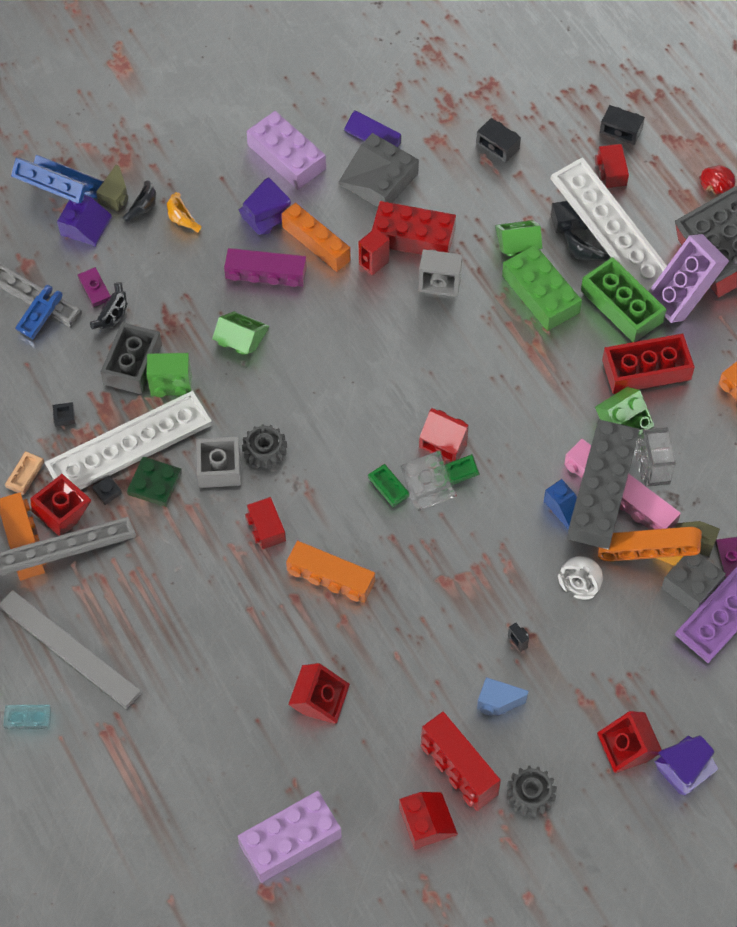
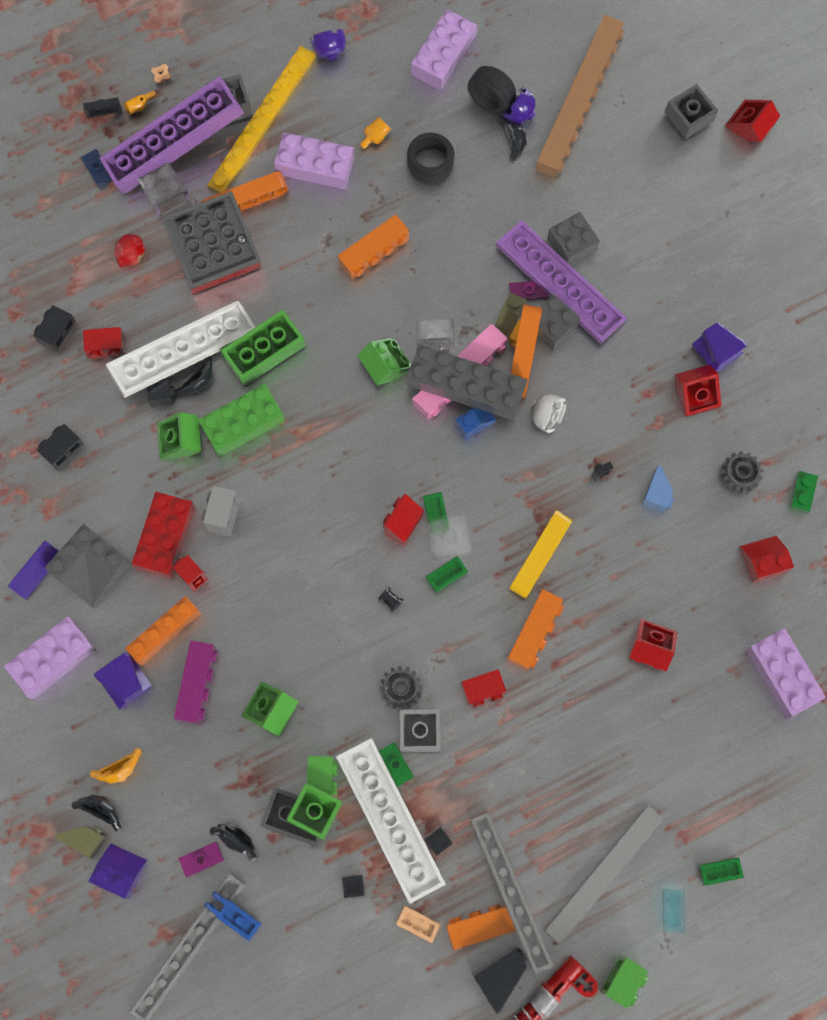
camera: 90 degrees left, 15 degrees up
fence [11,155,104,204] -> none
red slope [30,474,91,536] -> none
dark green plate [127,457,182,507] -> none
red brick [421,711,501,811] -> none
red brick [602,333,695,394] -> none
lavender brick [649,234,729,323] -> none
none -> bright green slope [286,783,342,841]
none -> black bush [378,587,404,613]
none -> green plate [378,742,414,787]
none -> yellow beam [509,510,573,599]
none -> green plate [698,857,744,886]
none -> green plate [790,471,818,513]

